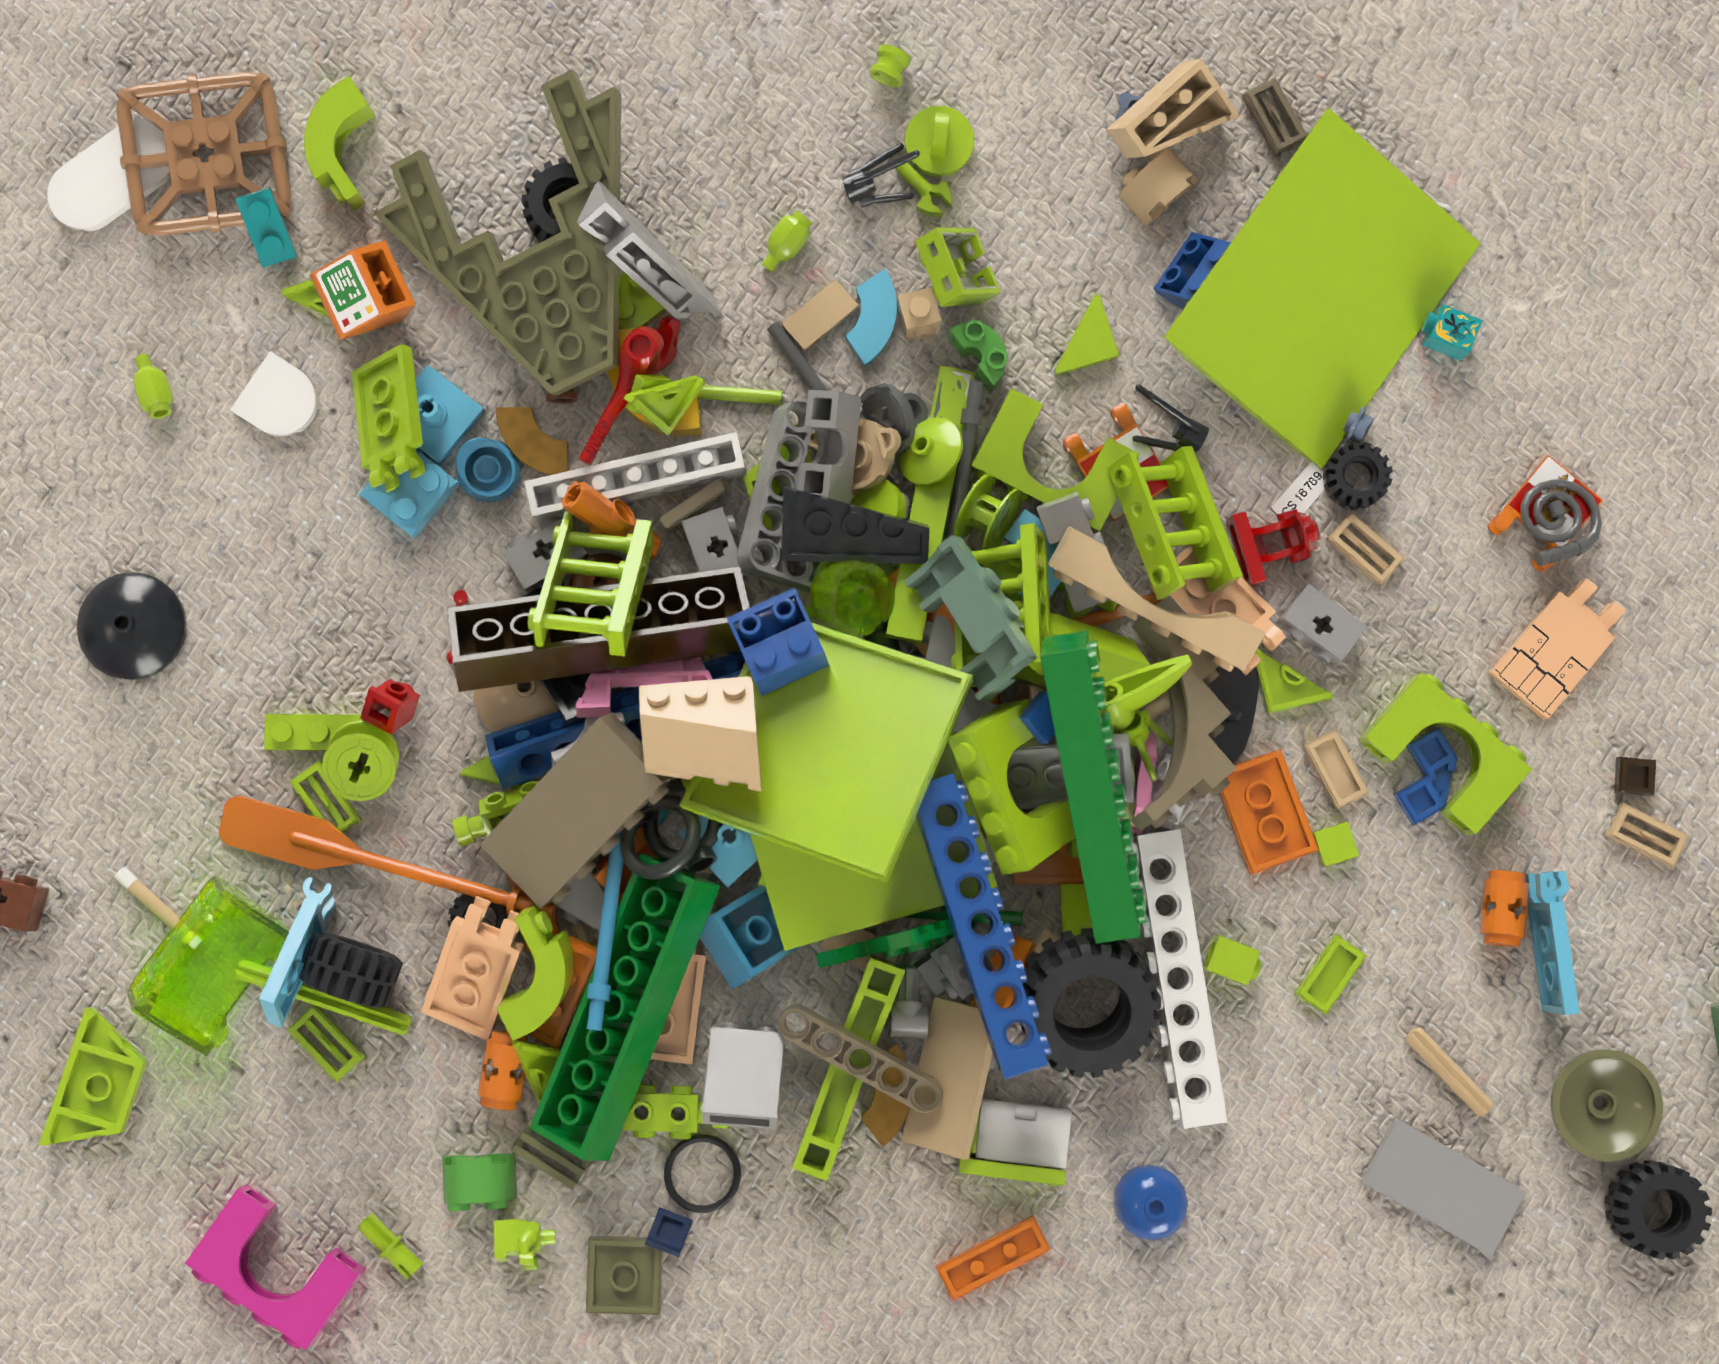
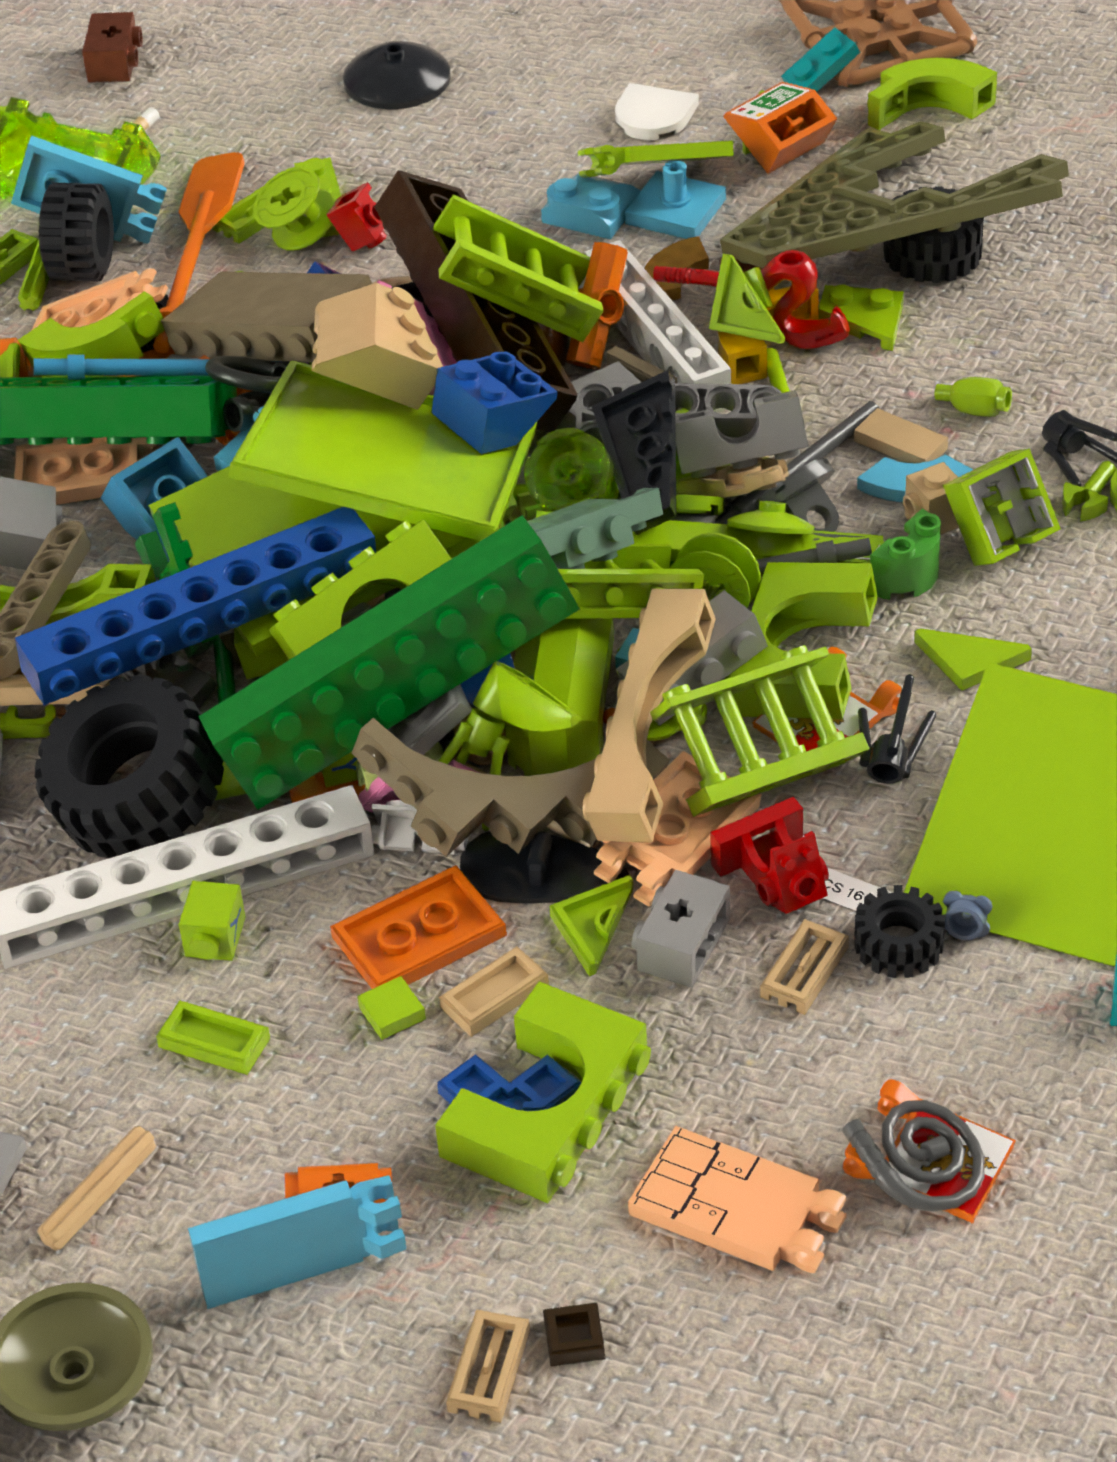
camera: 85 degrees right, 40 degrees down
lime plant [133,354,173,419] -> none
dark azure piece [456,438,521,503] -> none
light grey wedge [577,181,722,319] -> none

